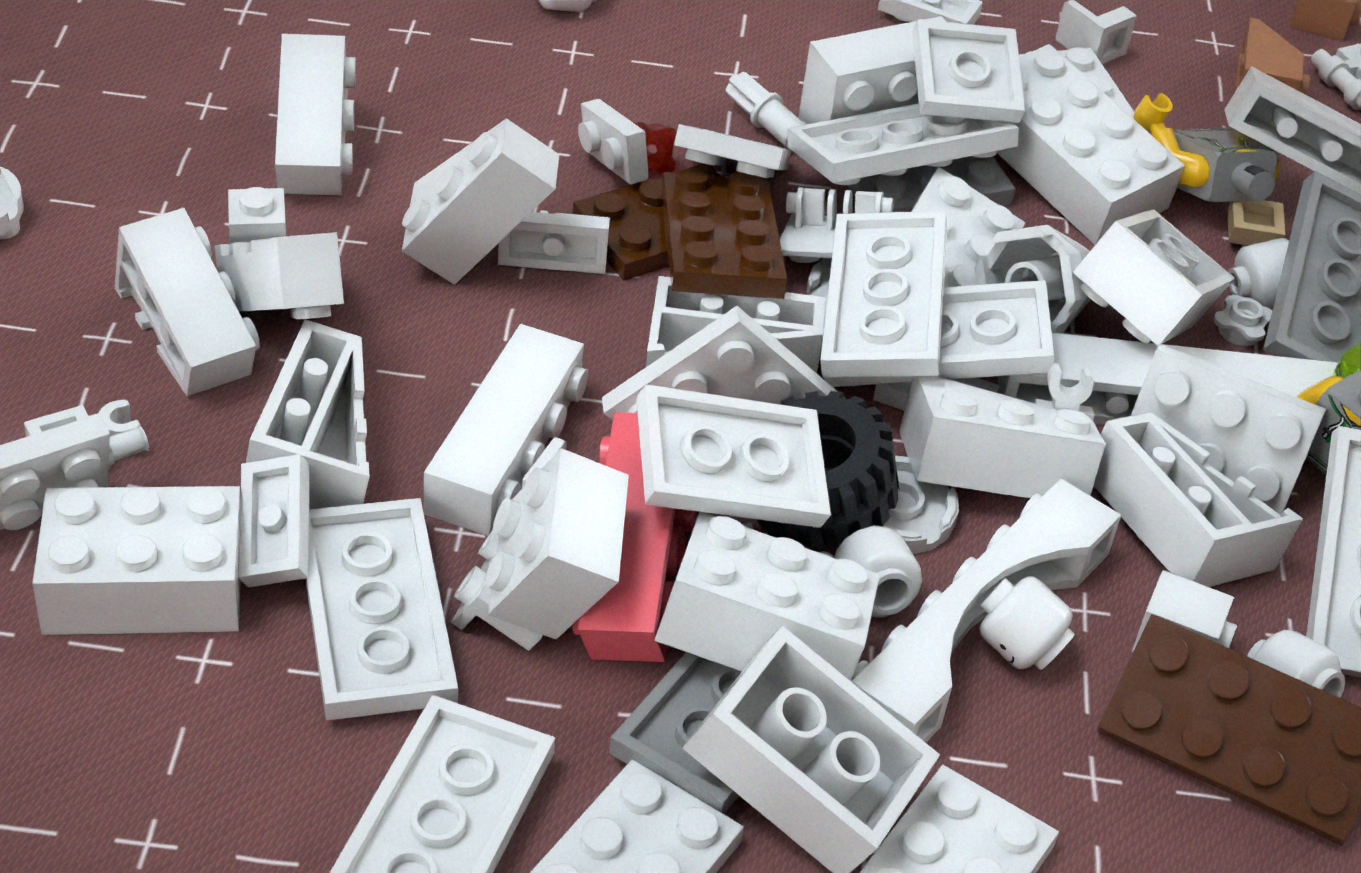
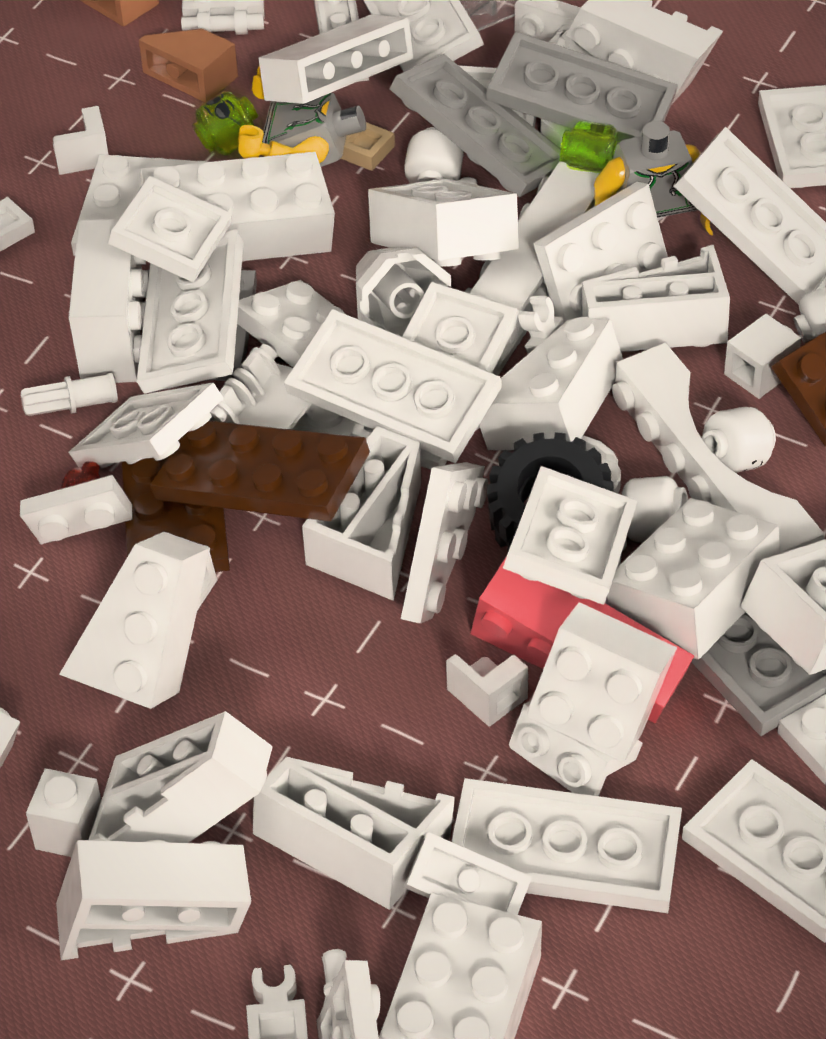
camera: 60 degrees left, 5 degrees up
white brick [423,324,589,536] -> none
none -> clear neon green head [192,91,258,155]

